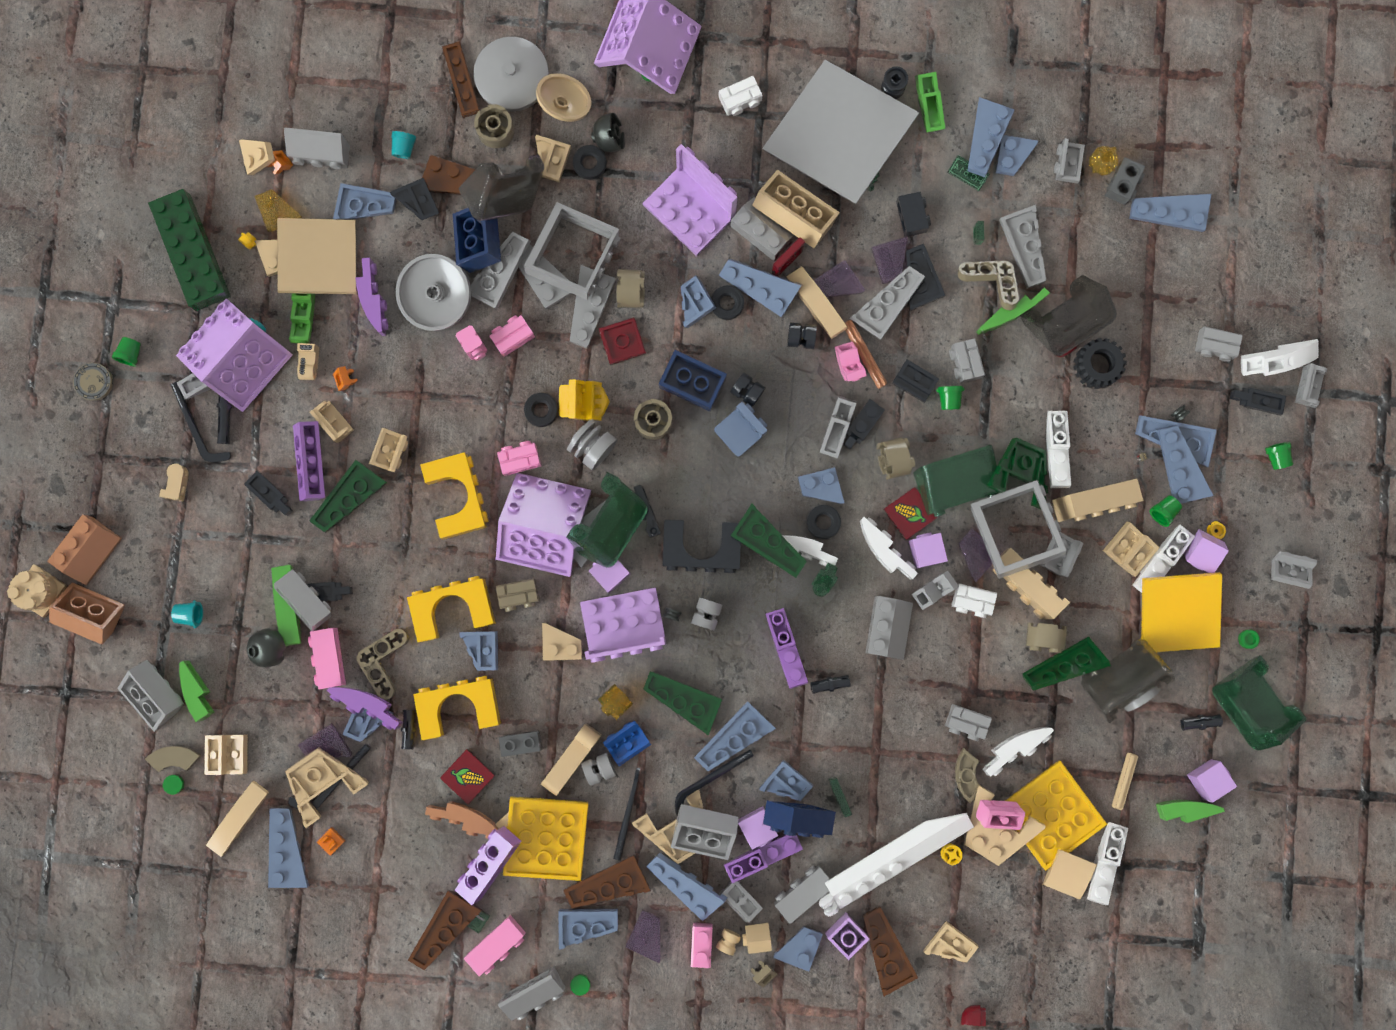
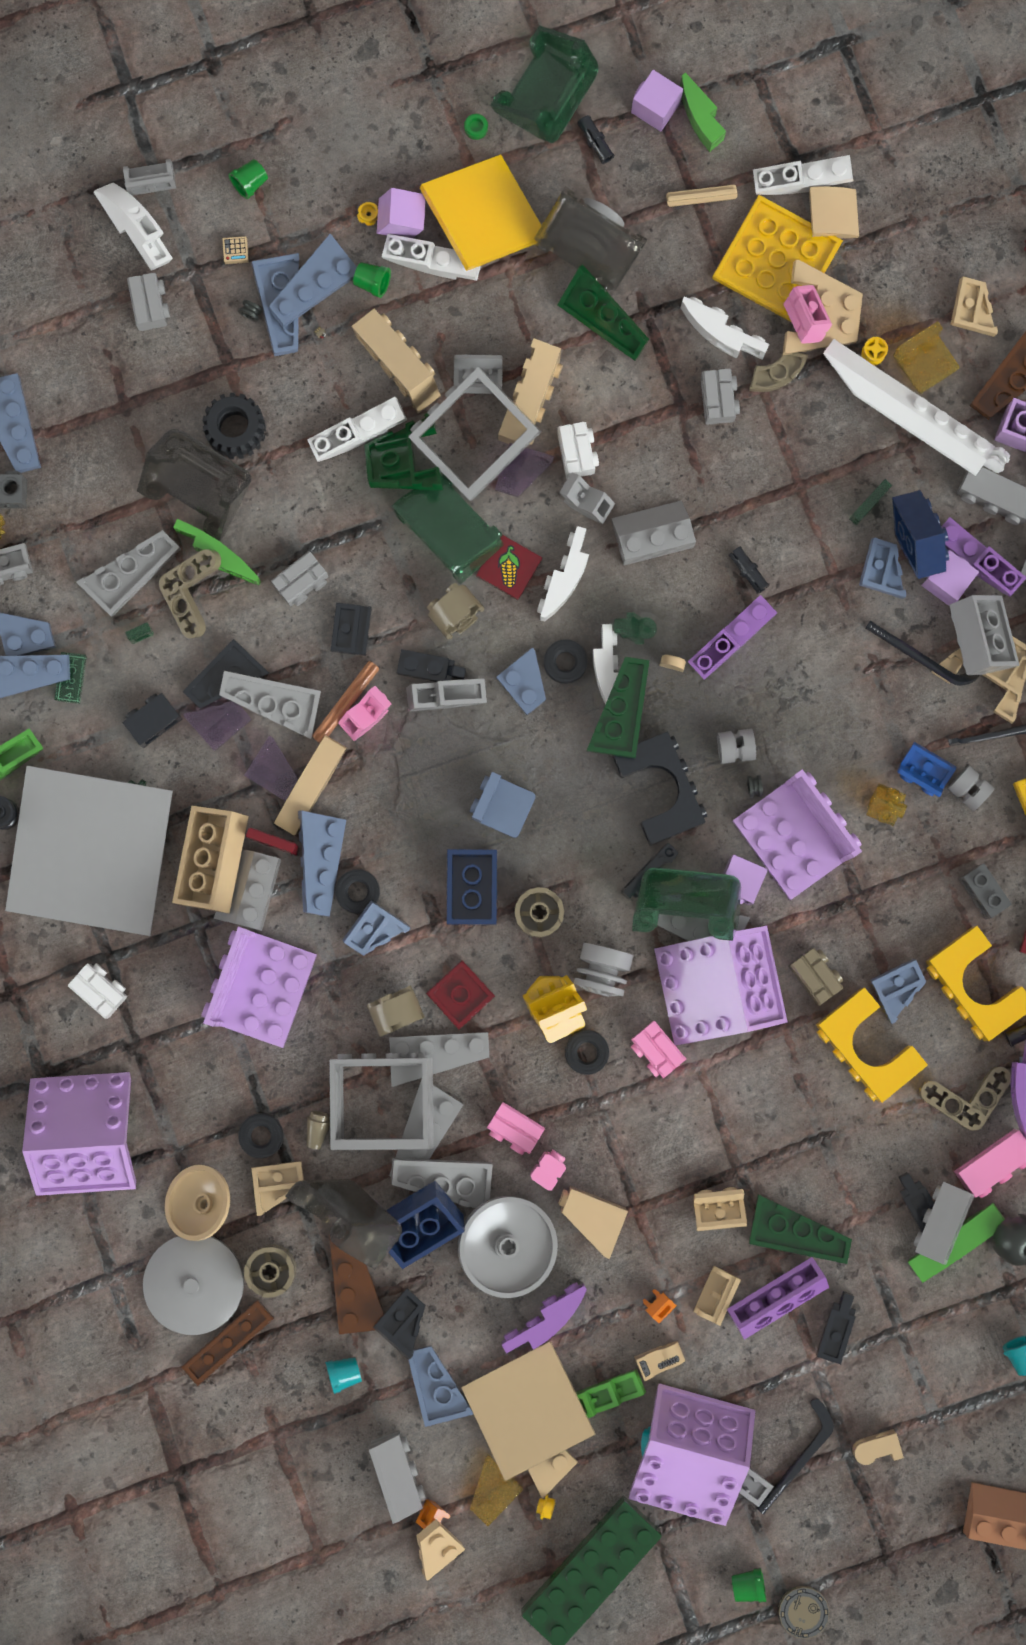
camera: 120 degrees left, 0 degrees up
black pin [216,395,232,444] -> none
yellow arch [420,452,489,540] -> none
tan beam [541,723,601,796] -> none
tan wing [542,623,582,660] -> none
pearl dark grey cylinder [591,113,625,152] -> none
dark green wing [643,671,722,735] -> none
sand blue wing [694,701,776,771] -> none
black wheel [730,372,766,407] -> none
black wheel [787,322,817,349] -> none
lavender head [909,533,948,569] -> none
green piece [936,386,965,410] -> none
dark tan brick [1026,622,1067,653] -> none
tan slope [1103,522,1160,577] -> none
black hinge [1229,388,1287,416] -> none
light grey bracket [1271,551,1317,589] -> none
none -> tan tile [222,236,249,264]
none -> dark tan cone [306,1111,330,1149]
none -> tan slope [558,1186,628,1259]
none -> tan tile [659,655,686,672]
none -> clear yellow bracket [893,321,960,394]

